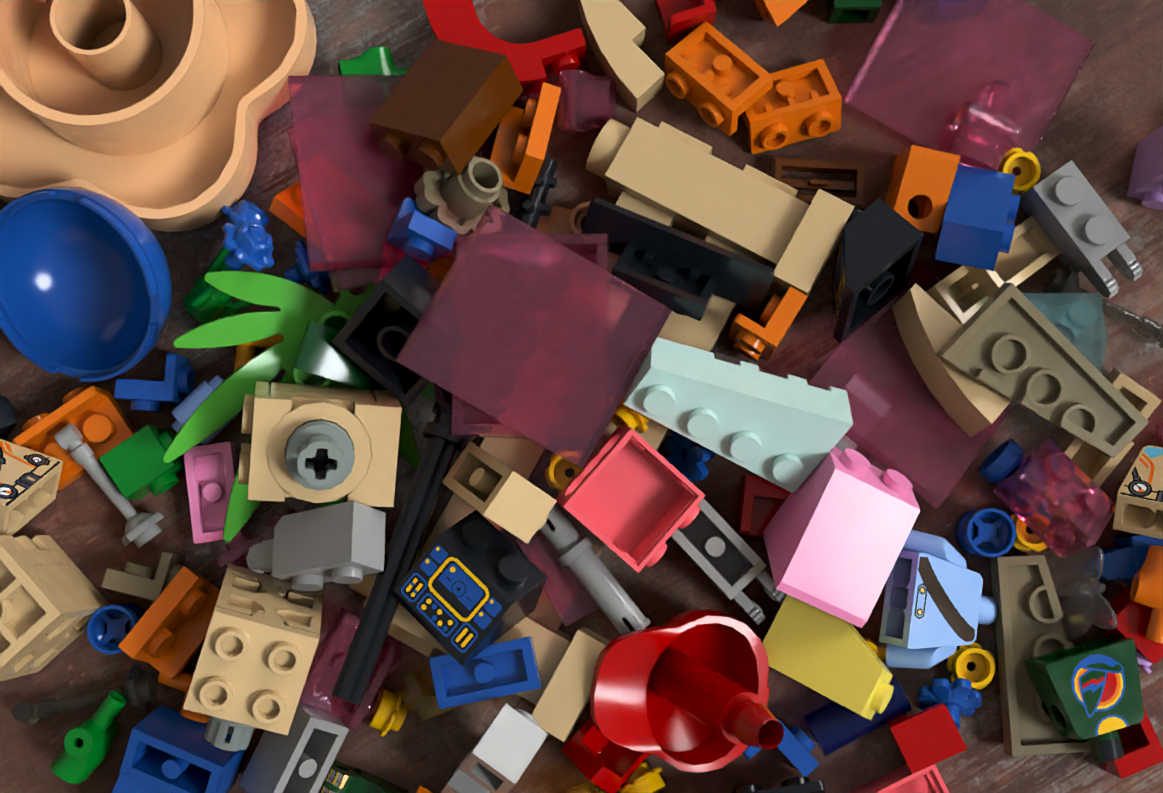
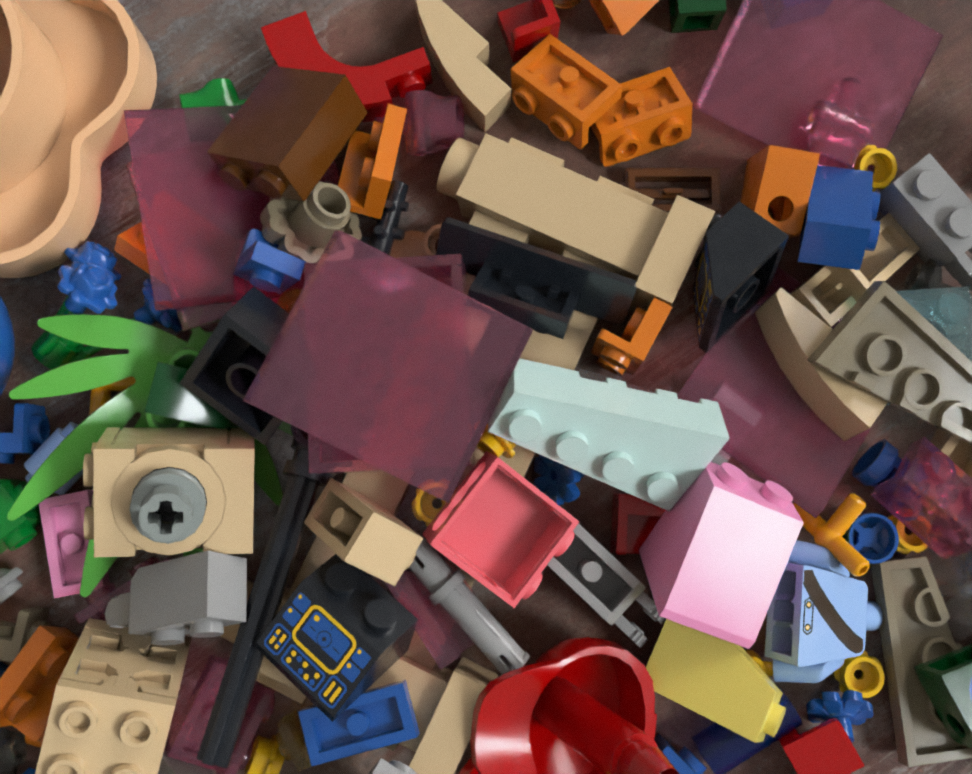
camera: 10 degrees left, 0 degrees up
none -> light orange piece [793,493,870,577]

